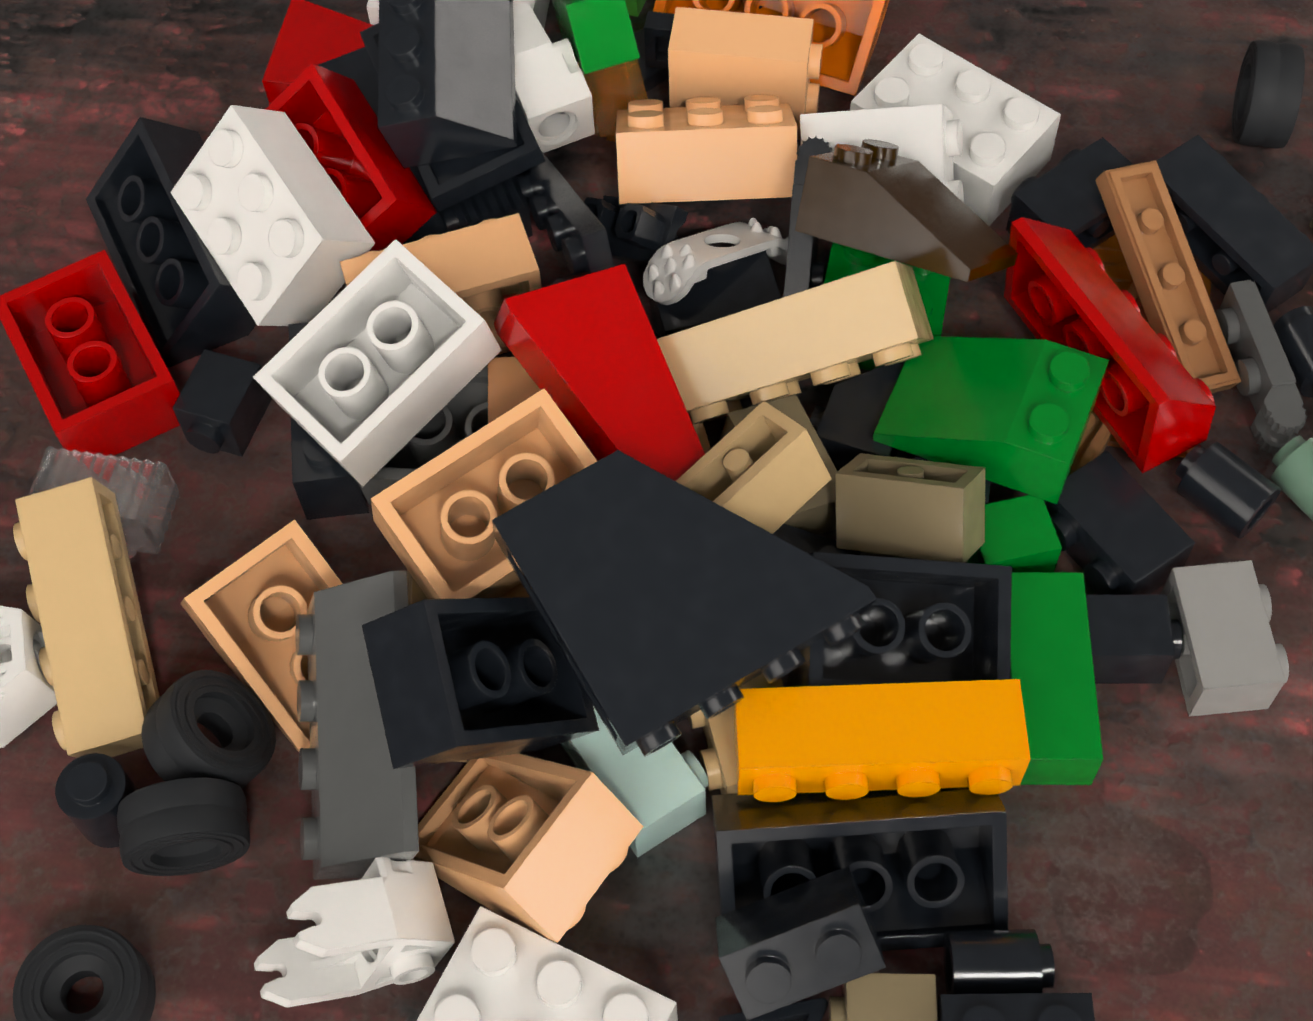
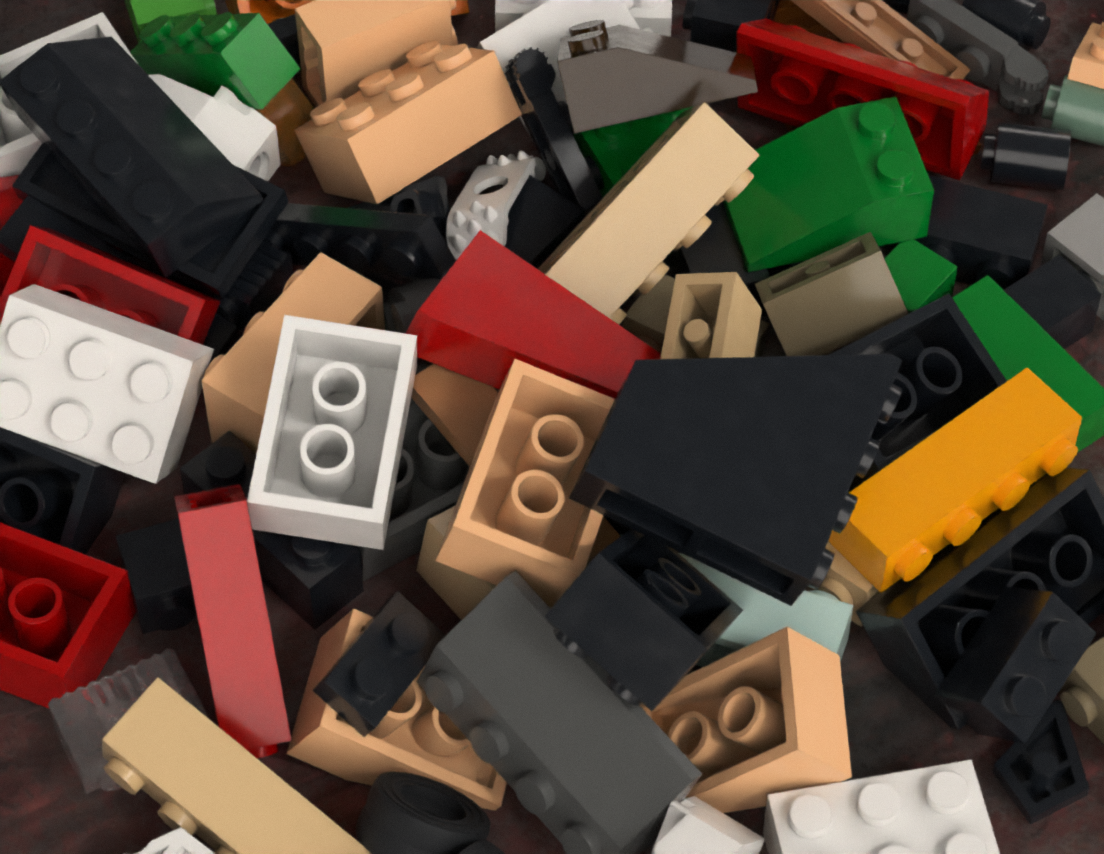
camera: 40 degrees left, 5 degrees down
none -> slope [174,484,292,759]
none -> black plate [313,591,446,737]

